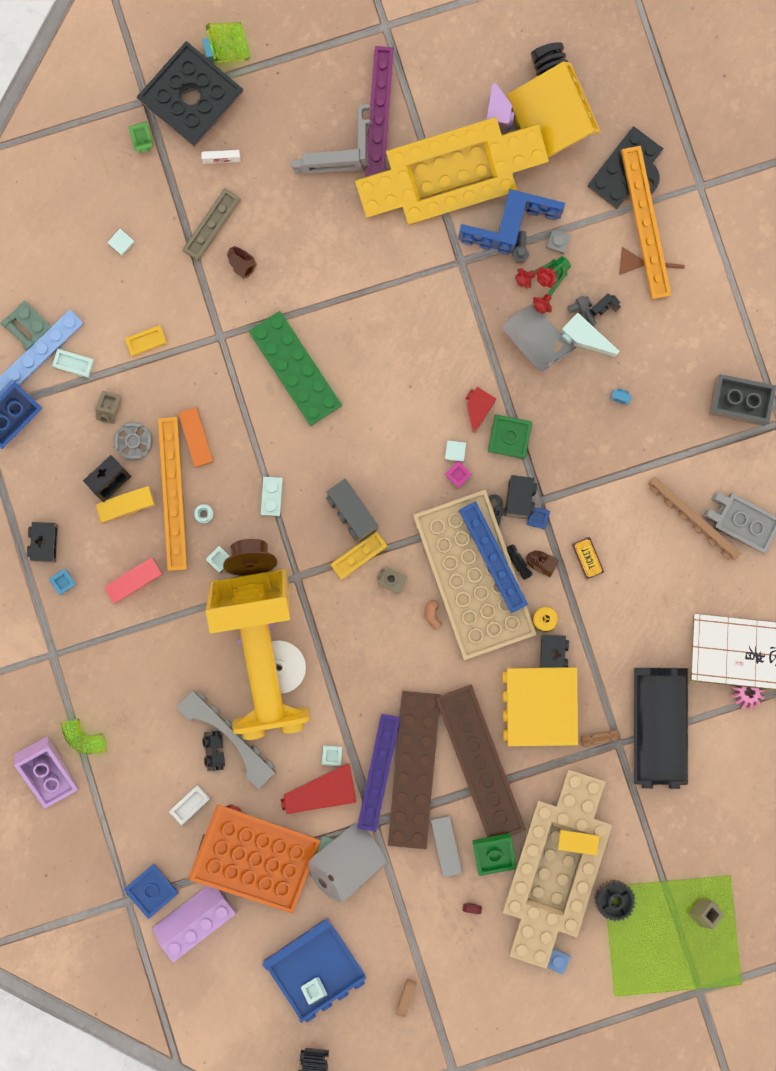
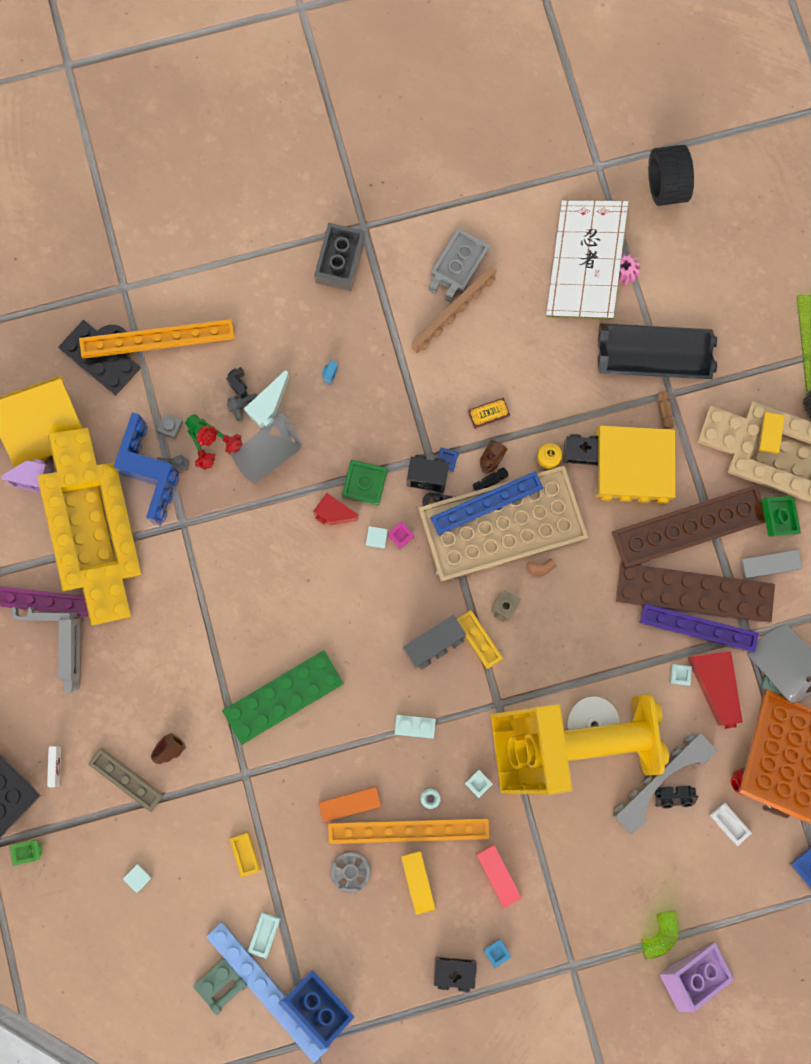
camera: 90 degrees left, 5 degrees down
black brick [83,455,132,503] -> none
dark tan bracket [95,391,121,424] -> none
reddish brown piece [223,539,277,576] -> none
dark orange piece [620,247,685,274] -> none

